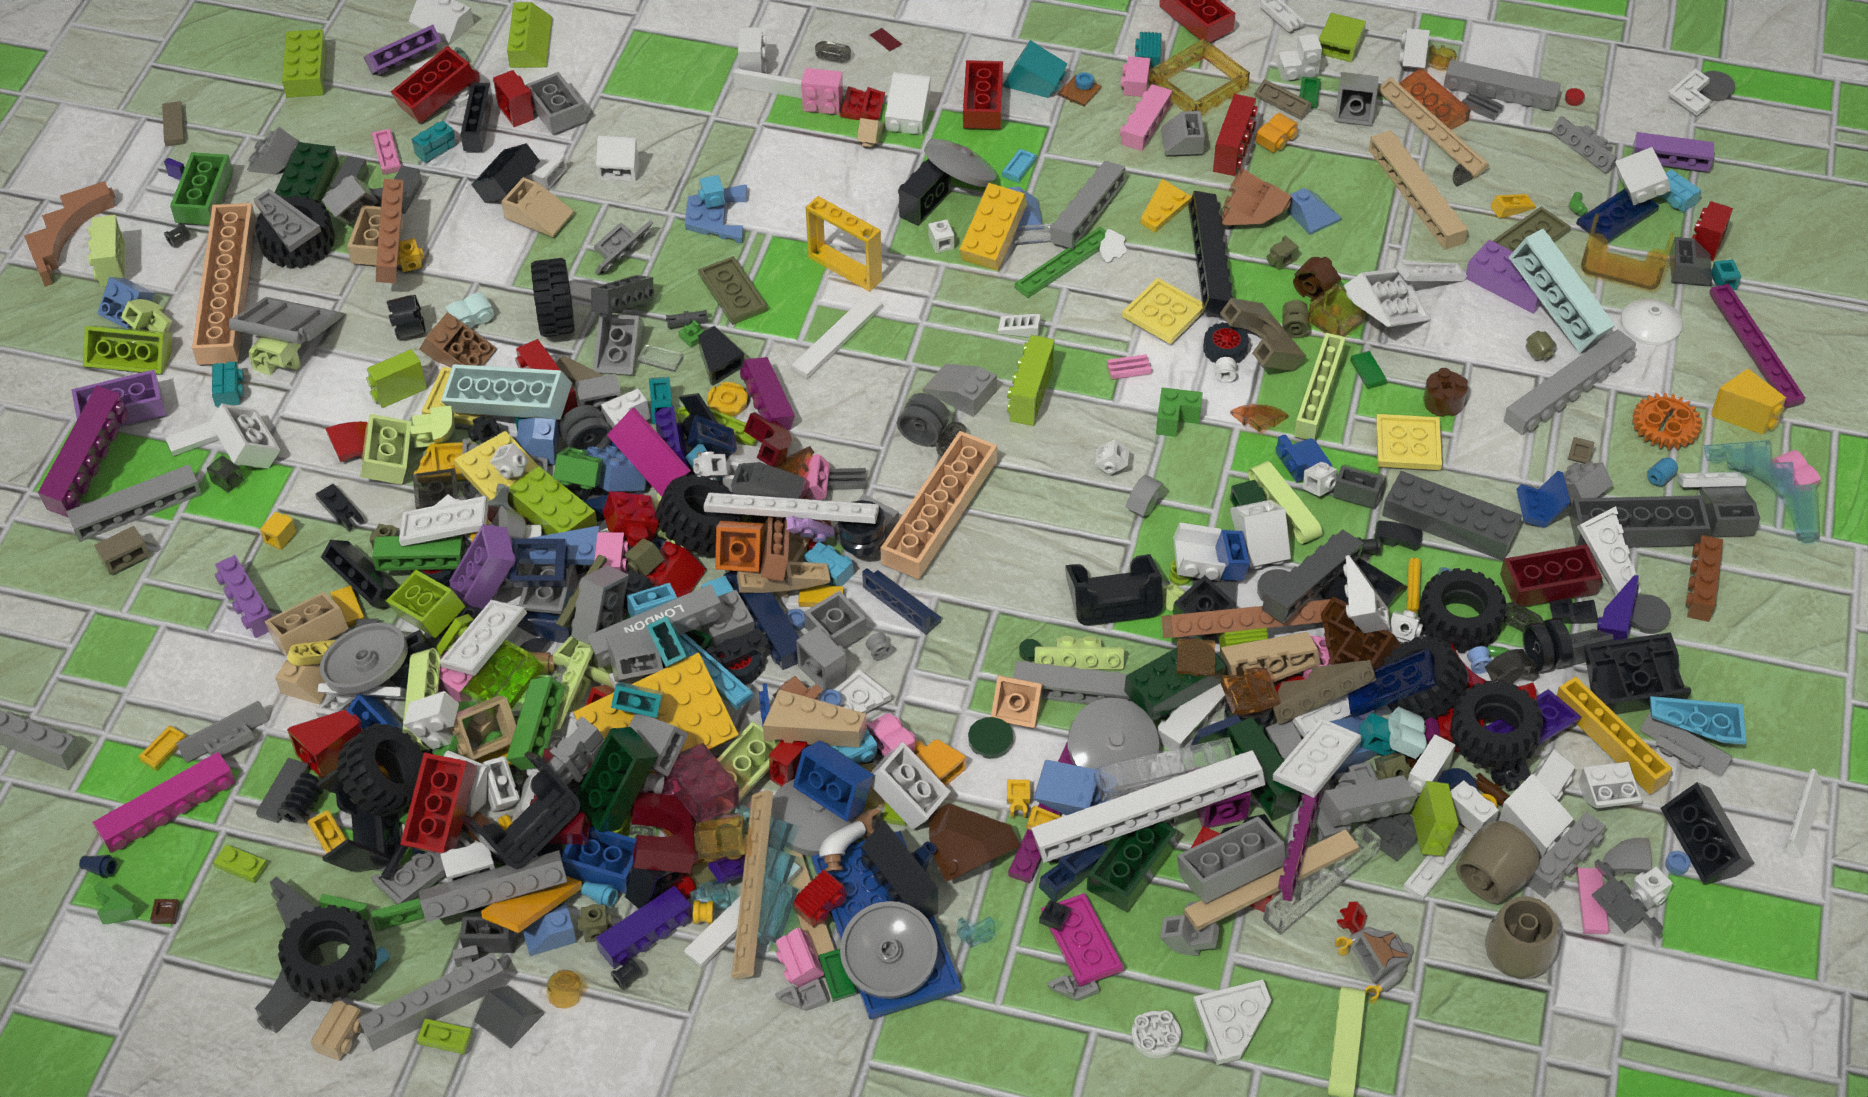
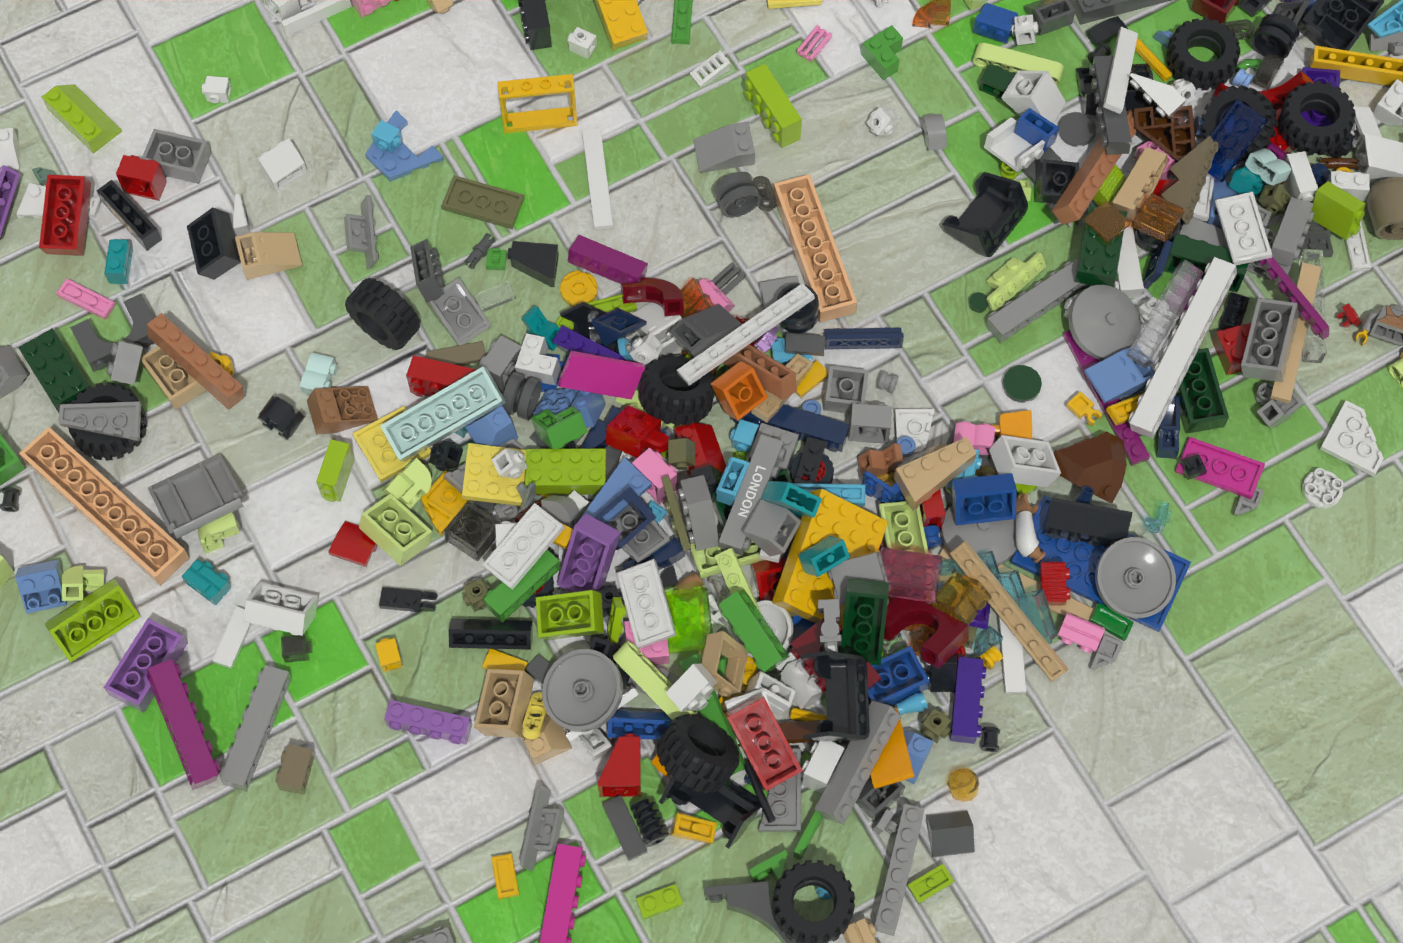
camera: 45 degrees left, 15 degrees up
light nougat slope [991,675,1042,728] -> none
none -> white brick [202,76,232,103]
none -> dark grey tile [785,333,825,356]
none -> blue wheel [924,525,942,548]
none -> white tile [1103,27,1138,114]

